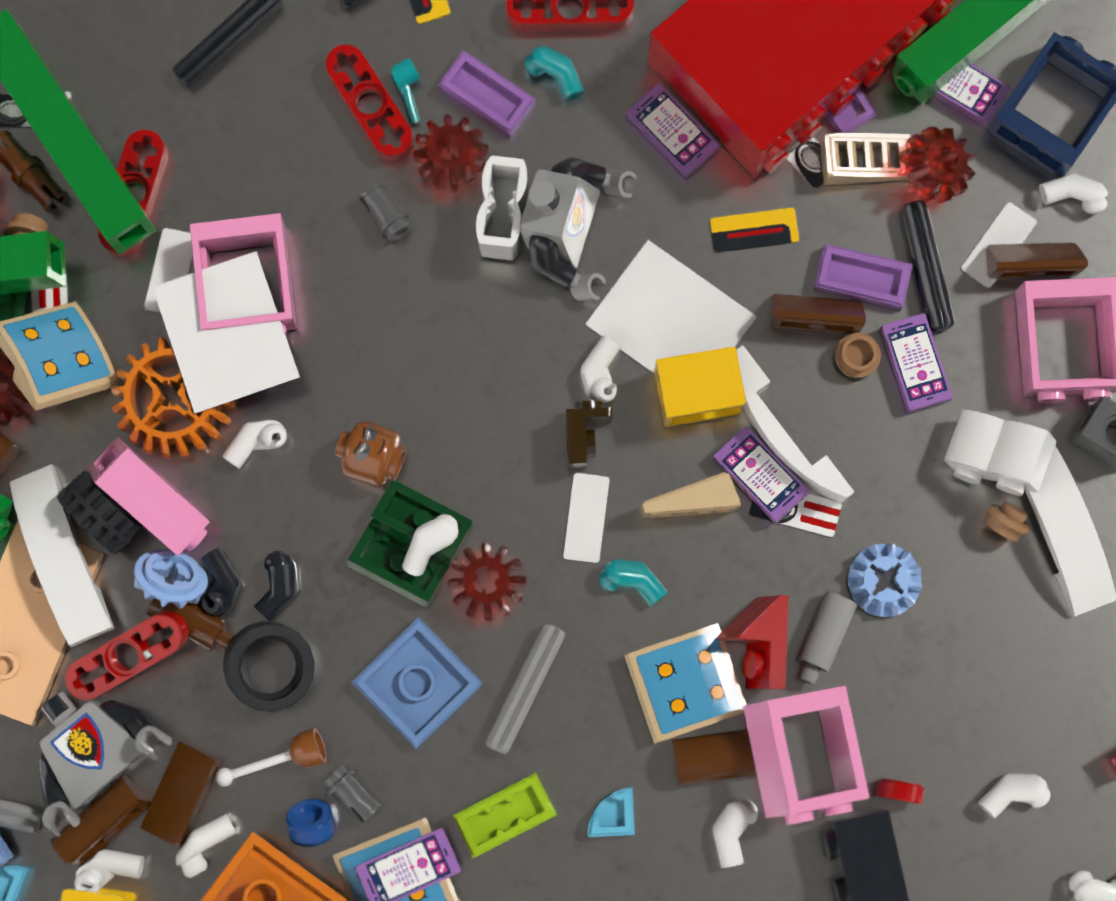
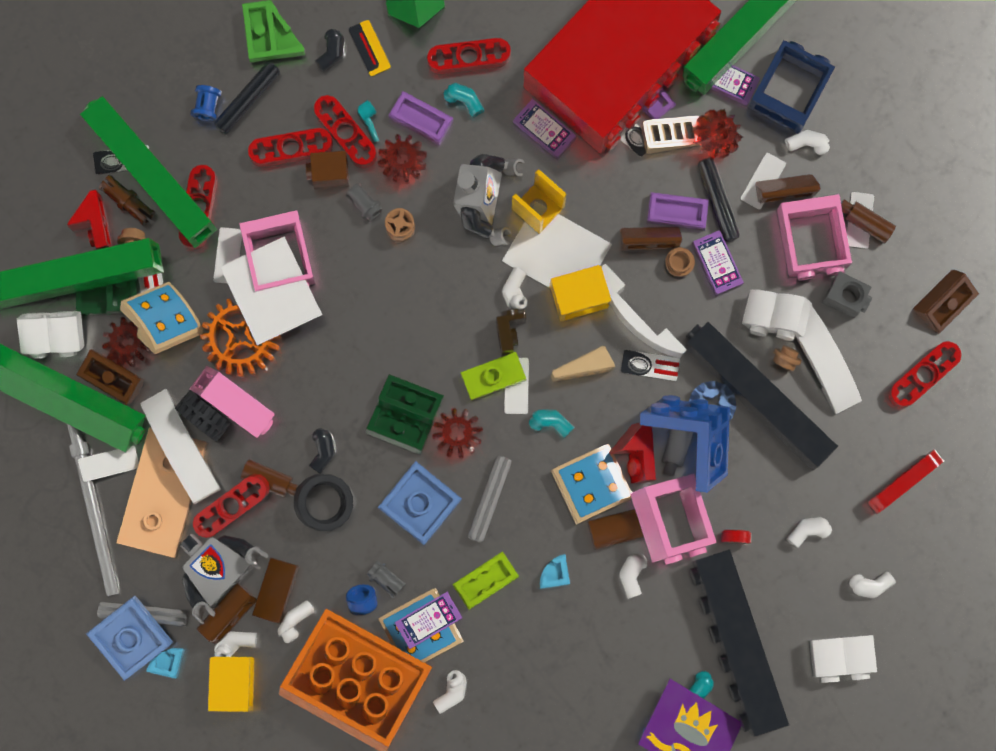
camera: 10 degrees left, 0 degrees up
light blue gear [133,549,208,609] -> none
black arm [201,547,240,617] -> none
hinge [215,728,327,786] -> none
white arm [221,420,287,469] -> none
dark orange head [335,421,407,487] -> none
white arm [402,514,458,576] -> none
white brick [476,155,528,261] -> none
sticker [710,208,799,252] -> none
tile [713,426,810,524] -> none
none -> blue bush [190,85,222,121]
none -> red beam [248,128,333,167]
none -> reddish brown brick [306,151,349,189]
none -> medium nougat wheel [385,208,415,242]
none -> lime plate [461,352,527,401]
none -> yellow piece [511,169,567,234]
none -> blue bracket [640,395,730,493]
none -> black brick [685,322,838,470]

